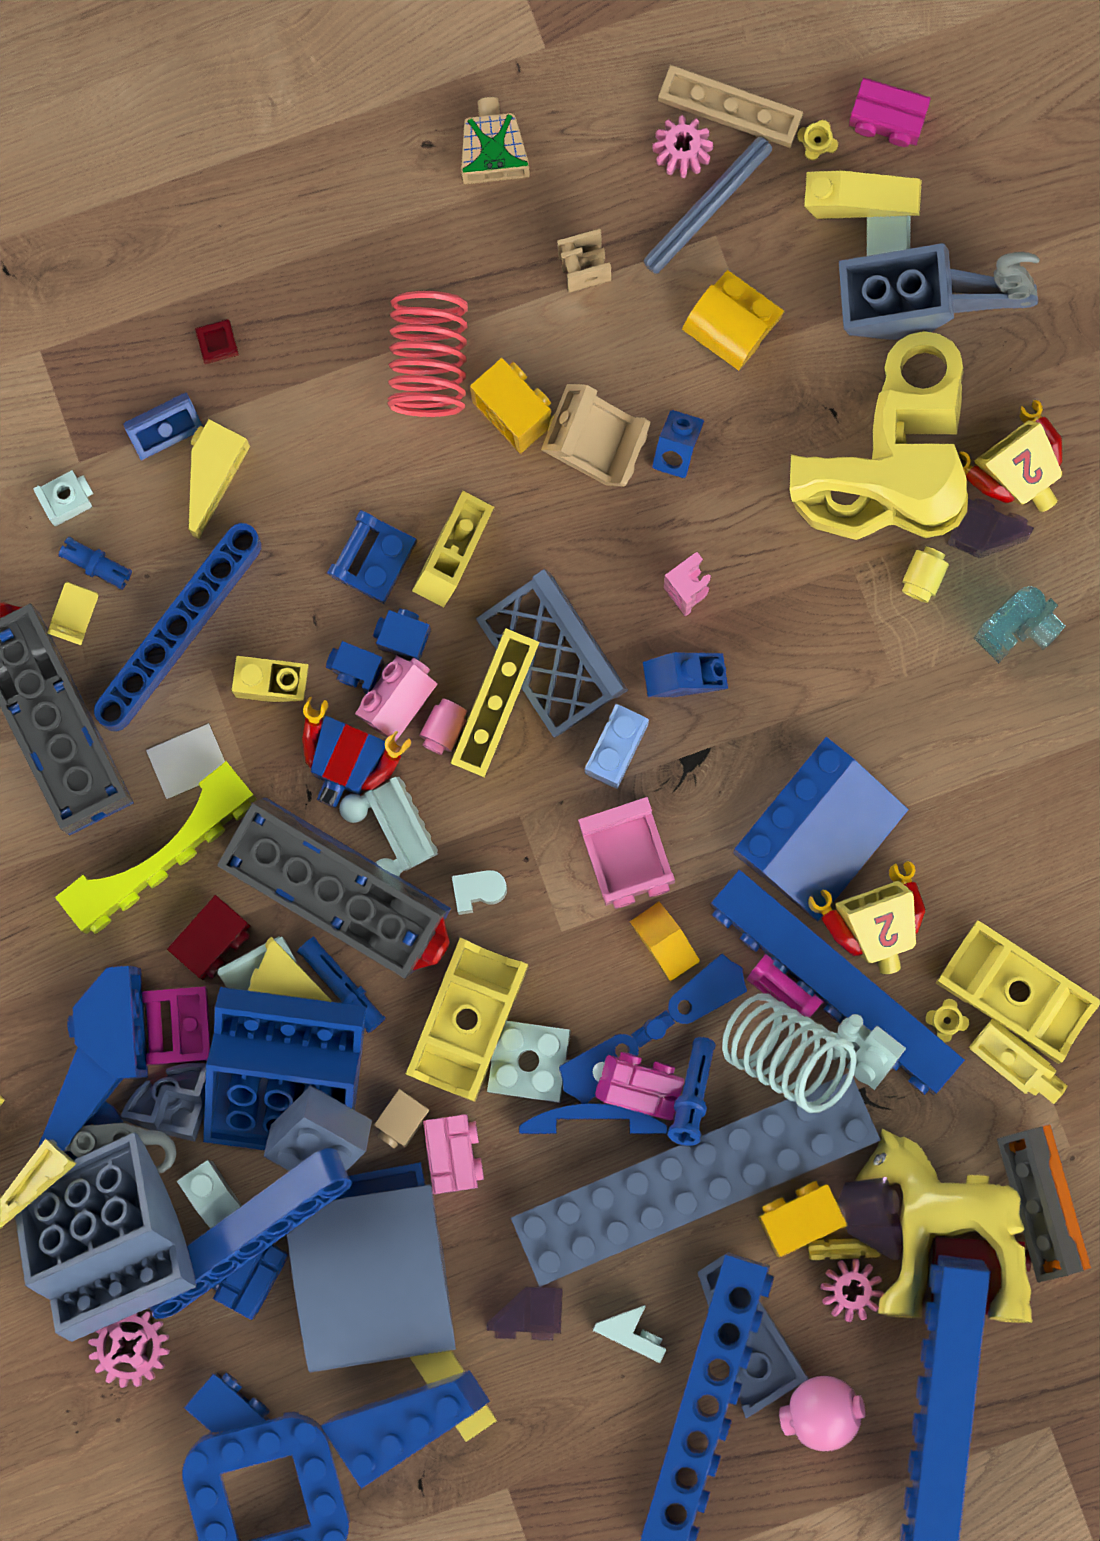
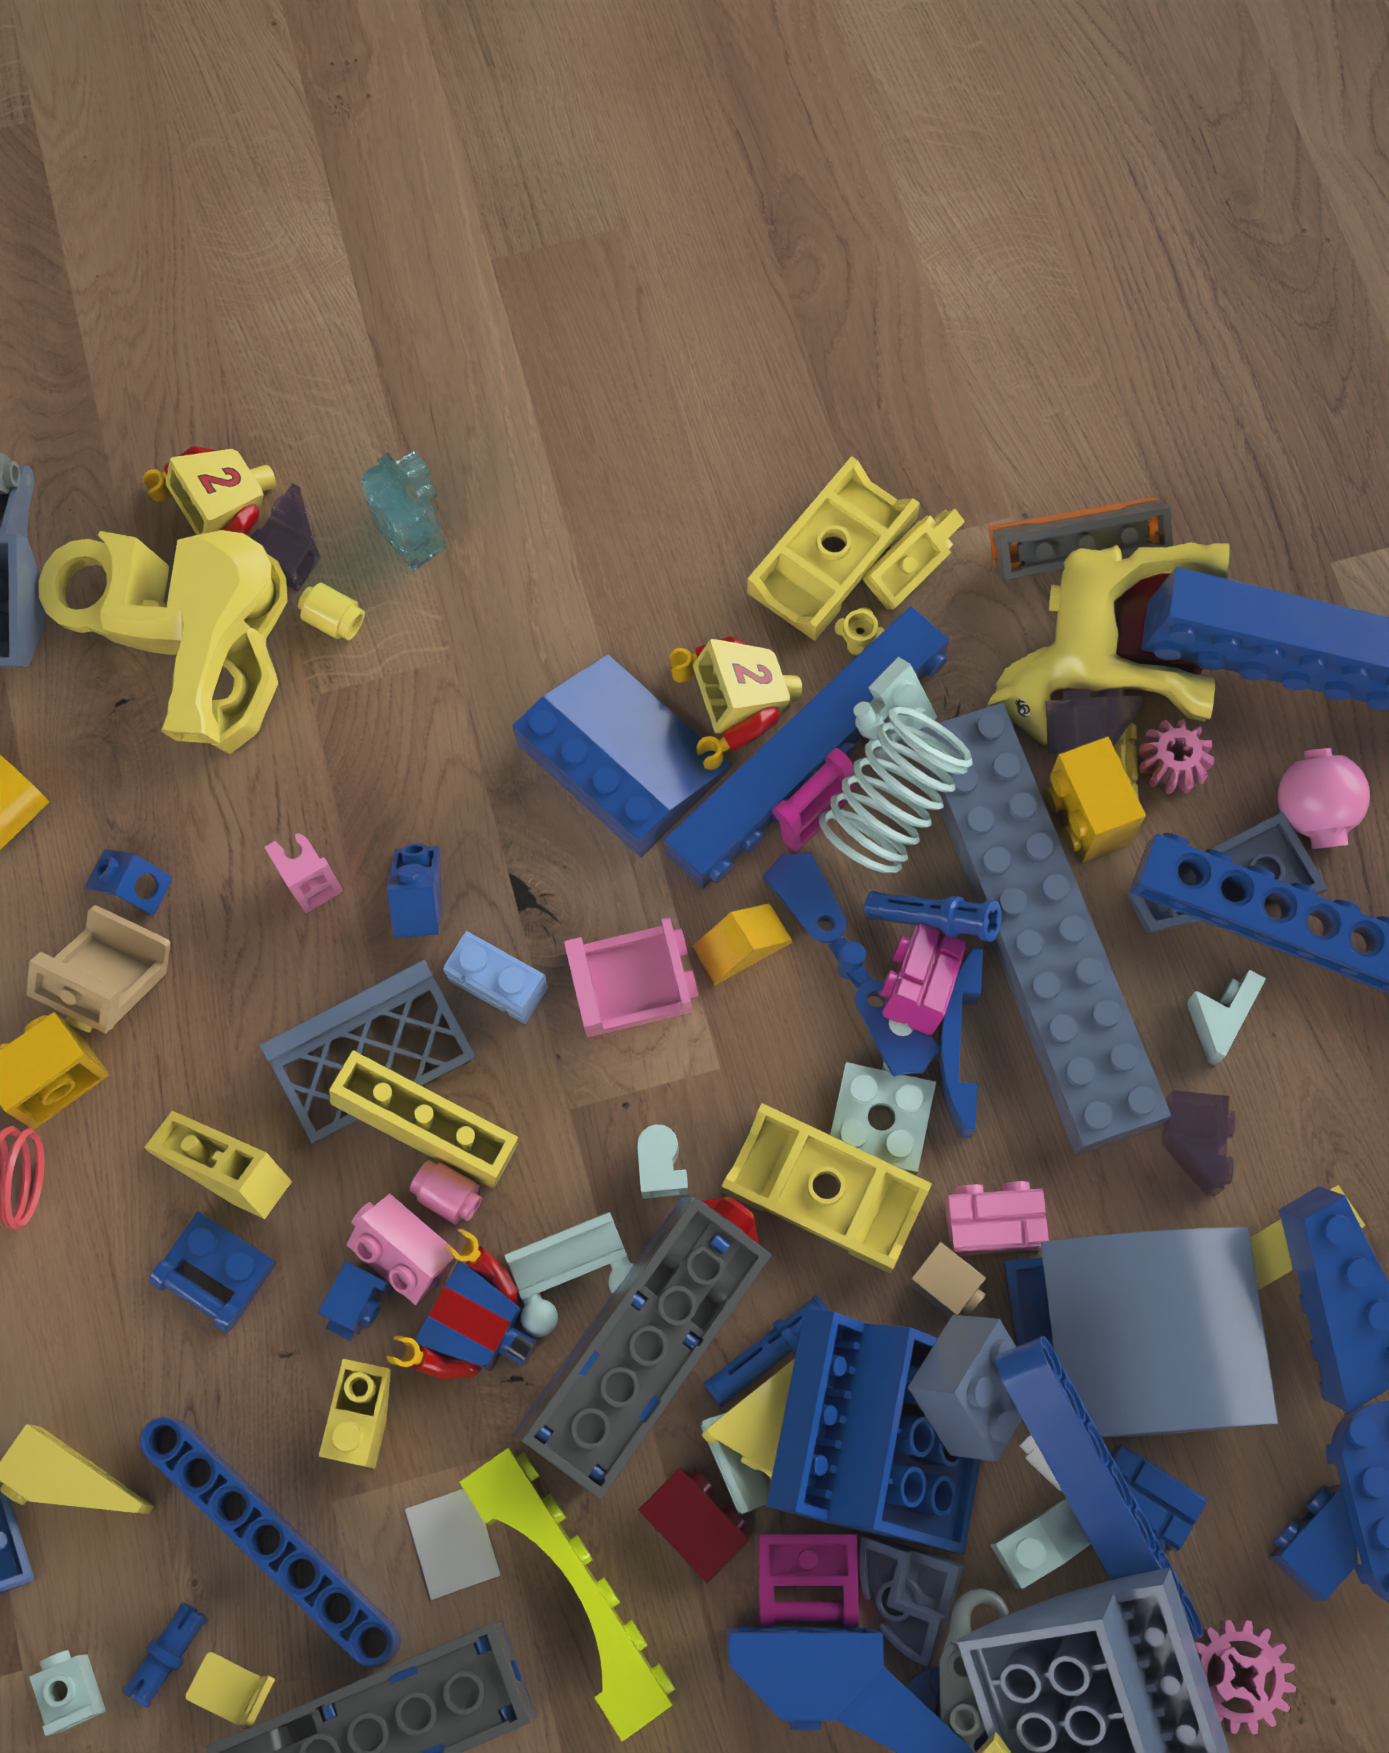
camera: 90 degrees left, 10 degrees down
blue brick [373,608,431,661] -> none

